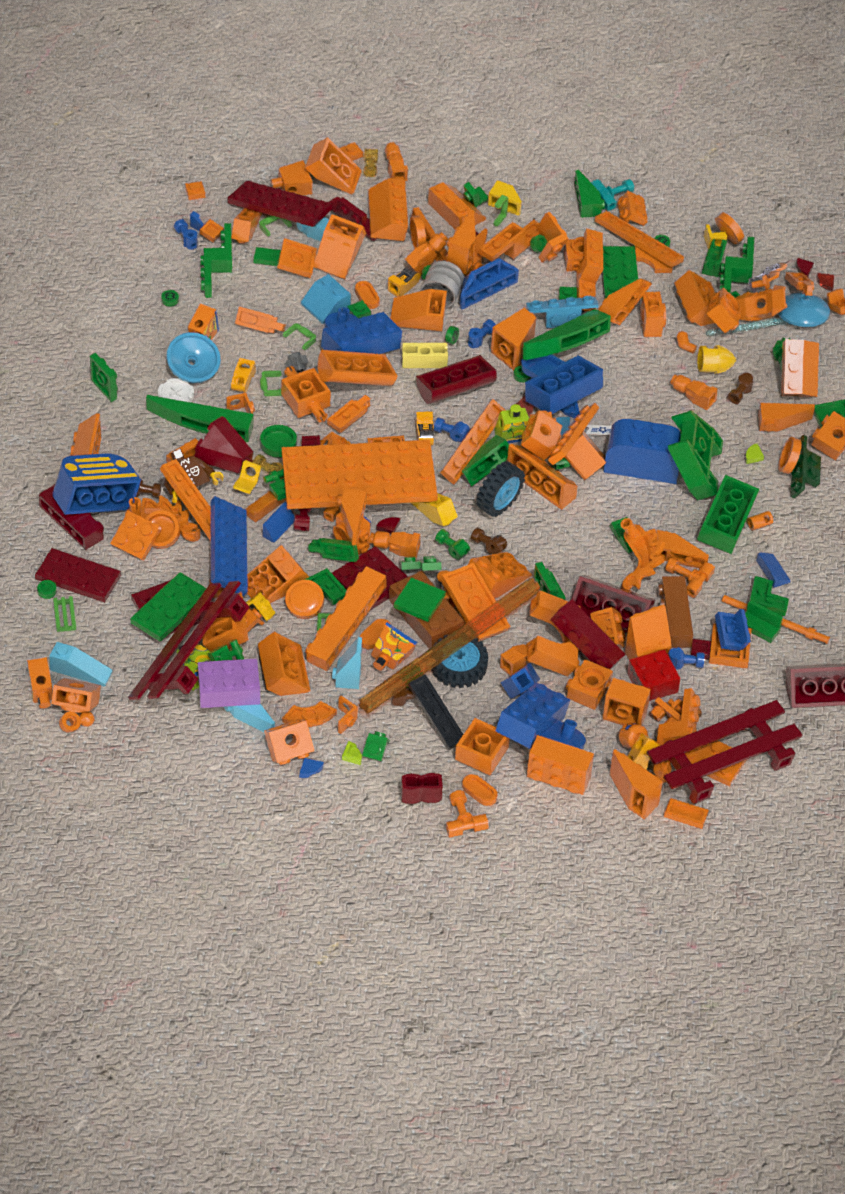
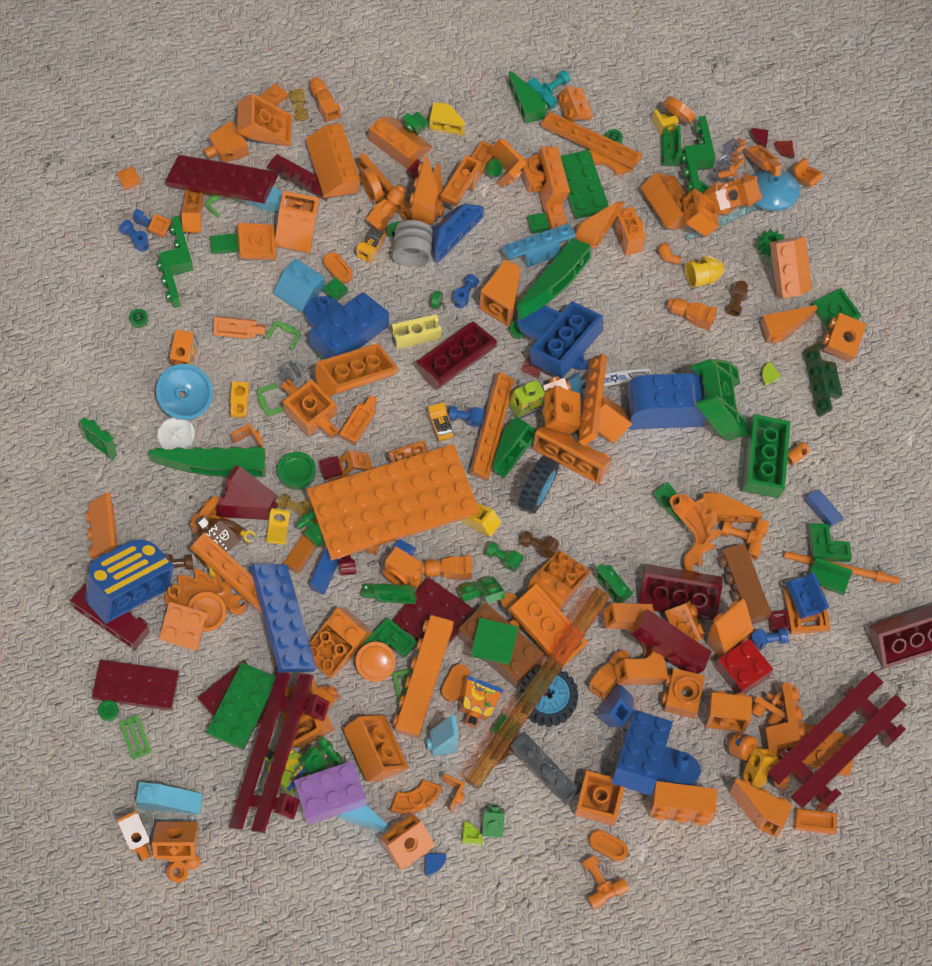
camera: 15 degrees left, 15 degrees up
yellow bracket [246,592,275,621] -> none
orange slope [338,487,367,546] -> none
dark red tile [376,517,401,535] -> none
orange slope [390,289,447,331] -> none
dark red brick [401,773,443,804] -> none
bright green piece [493,195,508,227] -> none
orange piece [778,437,802,474] -> none

